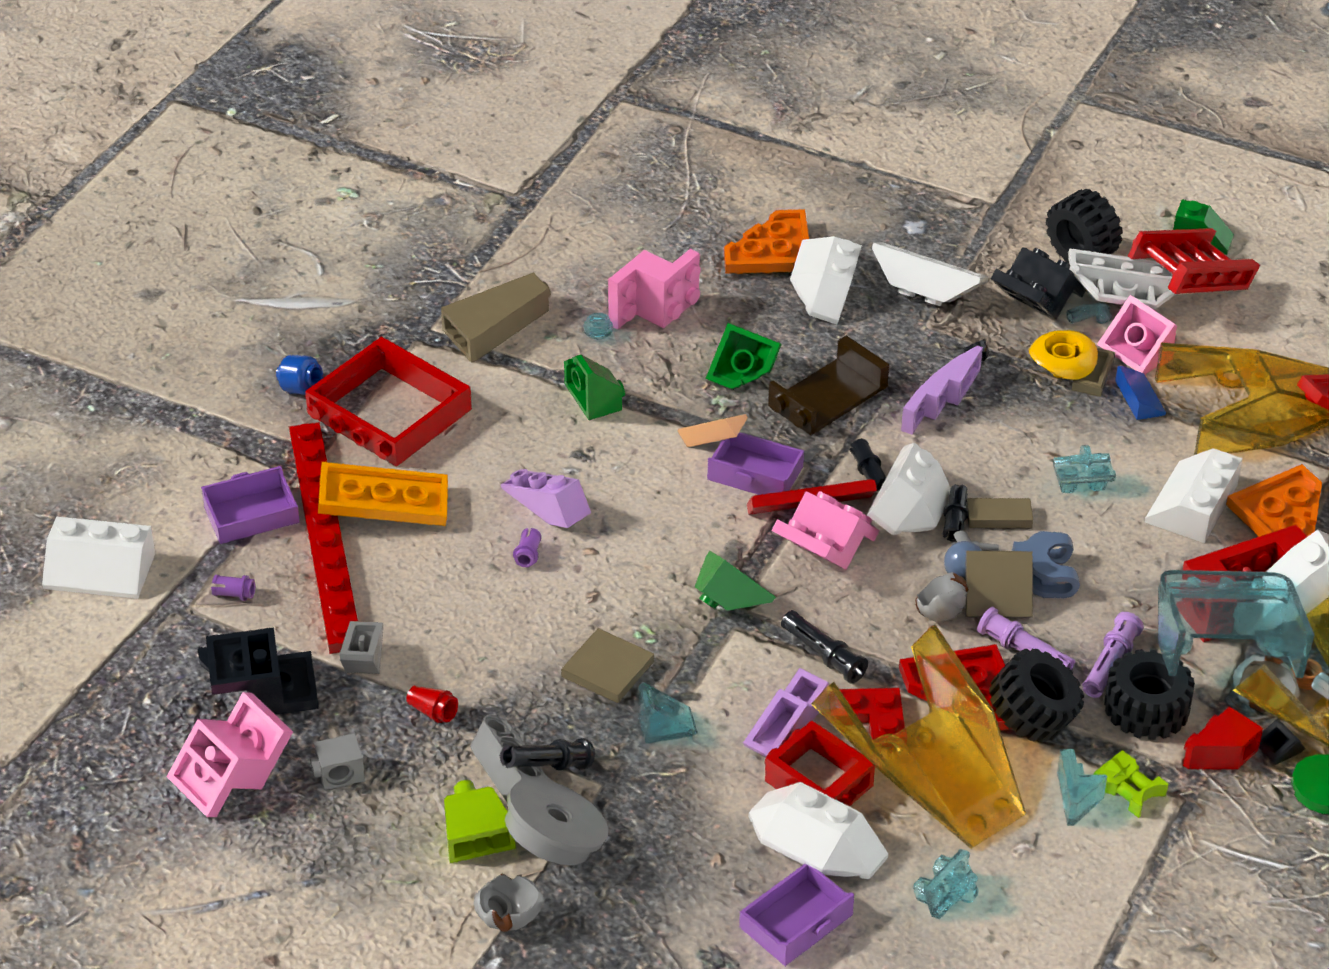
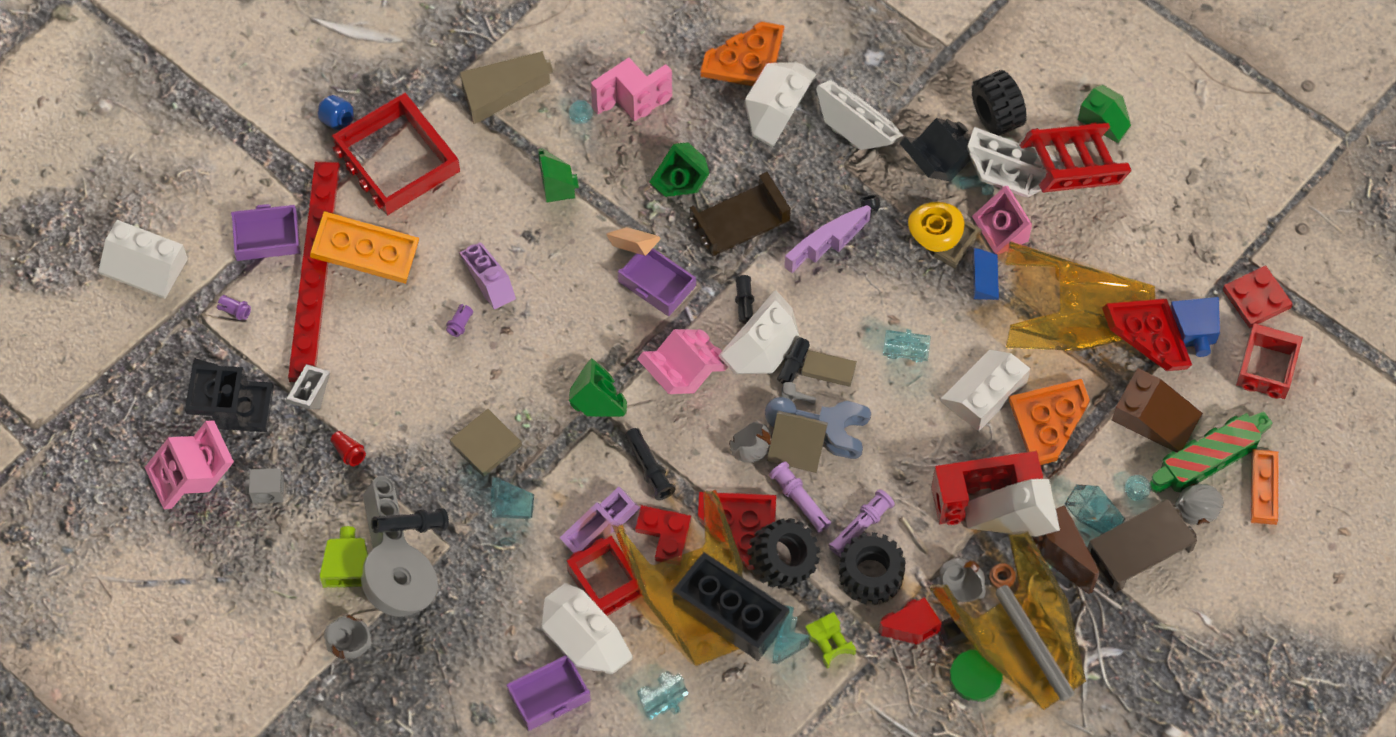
camera: 15 degrees right, 20 degrees up
red tile [747,479,877,515] -> none
clear light blue windscreen [1158,570,1314,678] -> none
none -> black slope [672,552,790,661]

